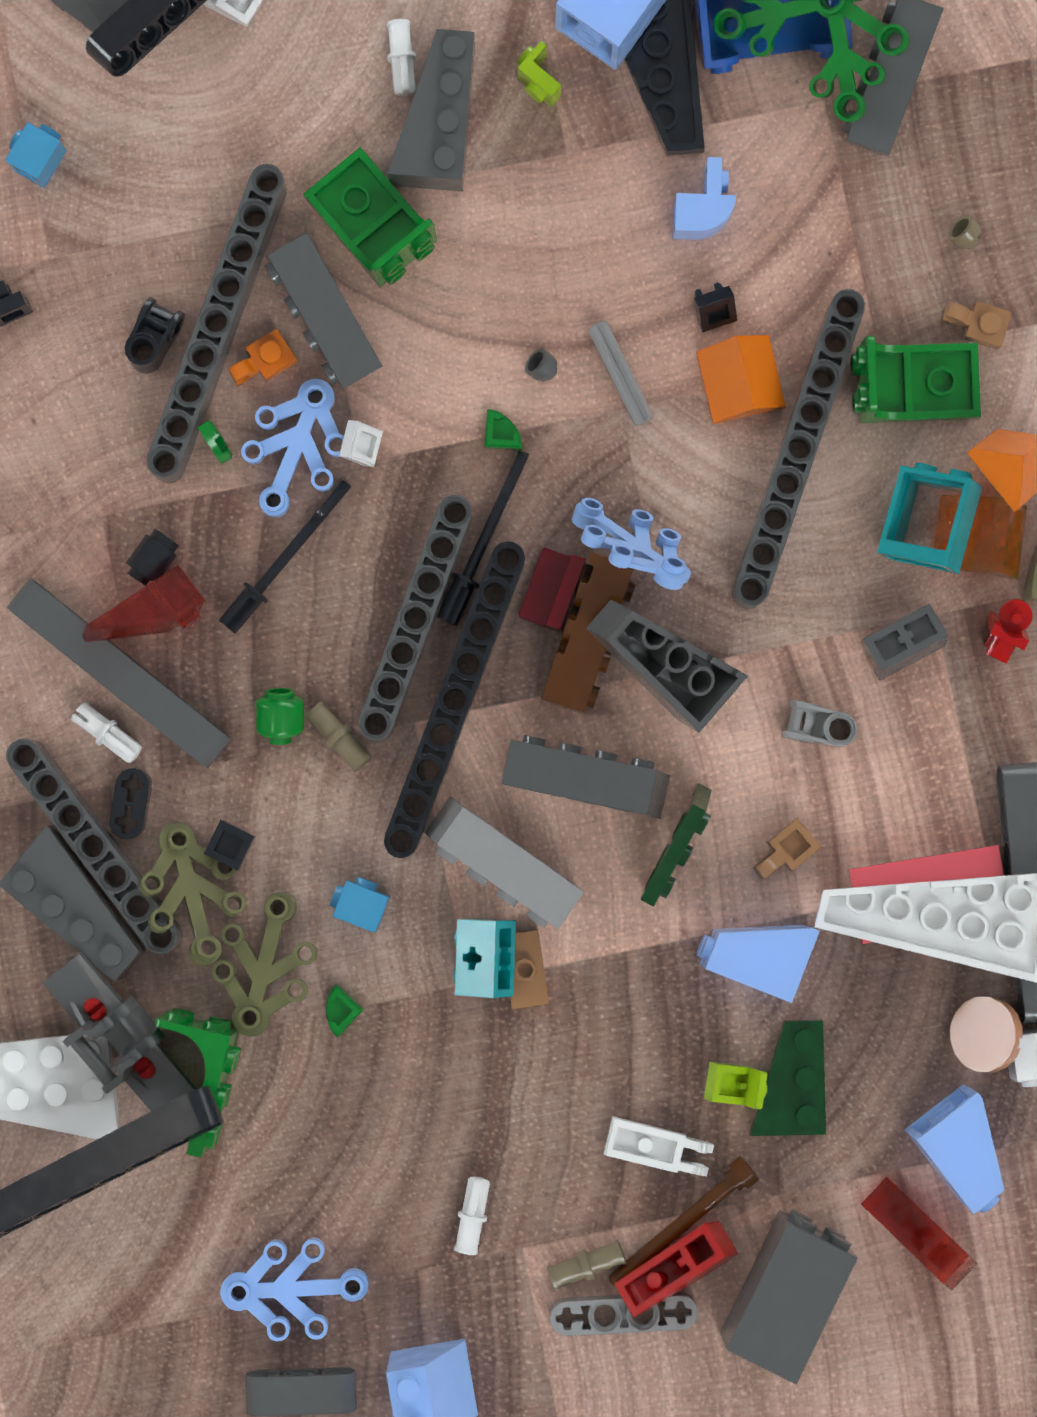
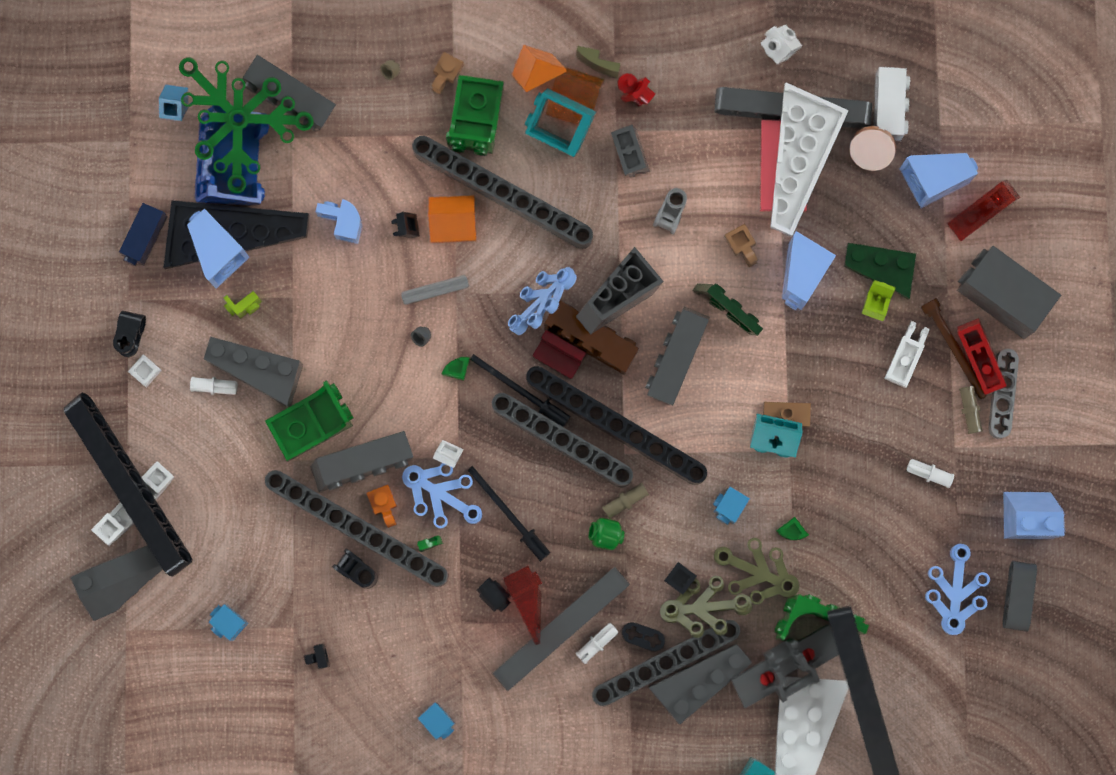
camera: 80 degrees left, 5 degrees down
light grey wedge [425,796,584,929] -> none

